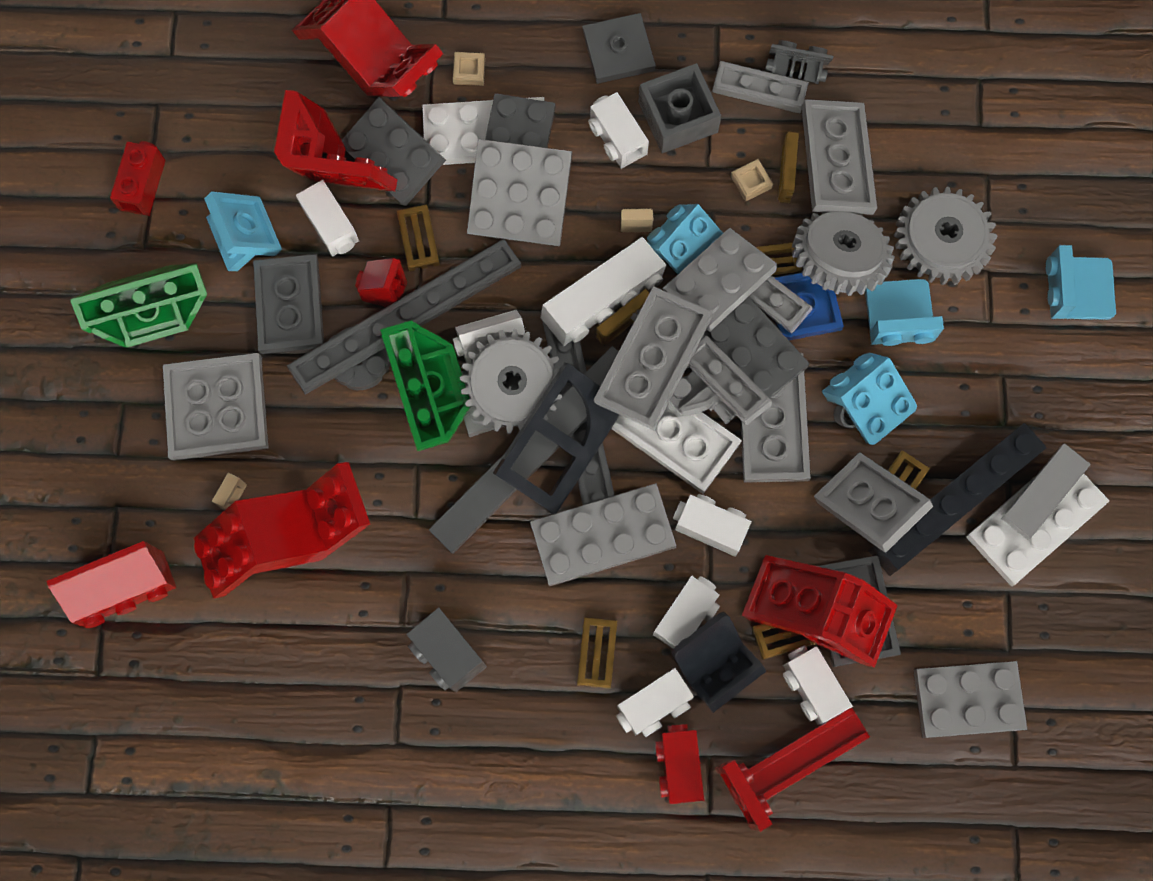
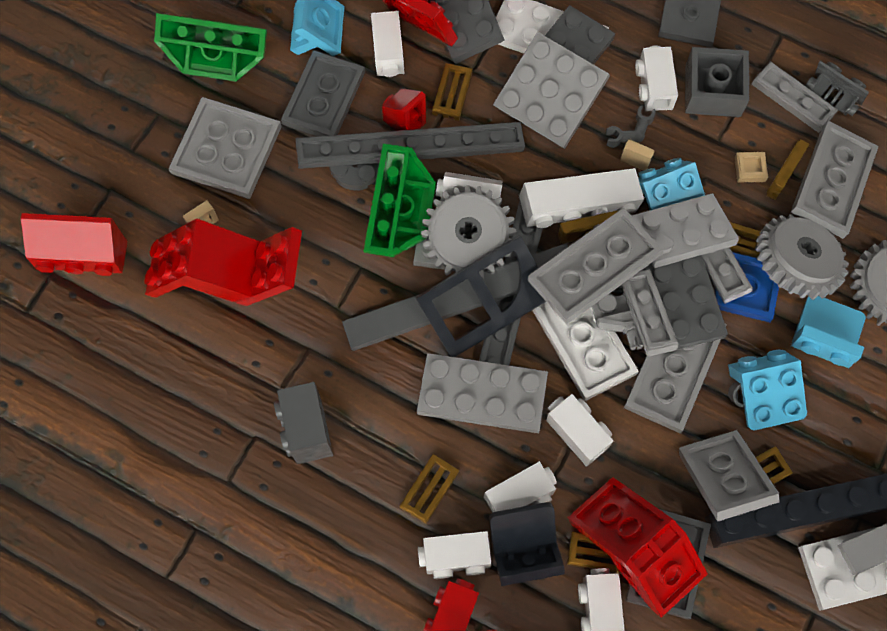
camera: 25 degrees right, 5 degrees down
none -> dark grey arm [606,105,656,148]

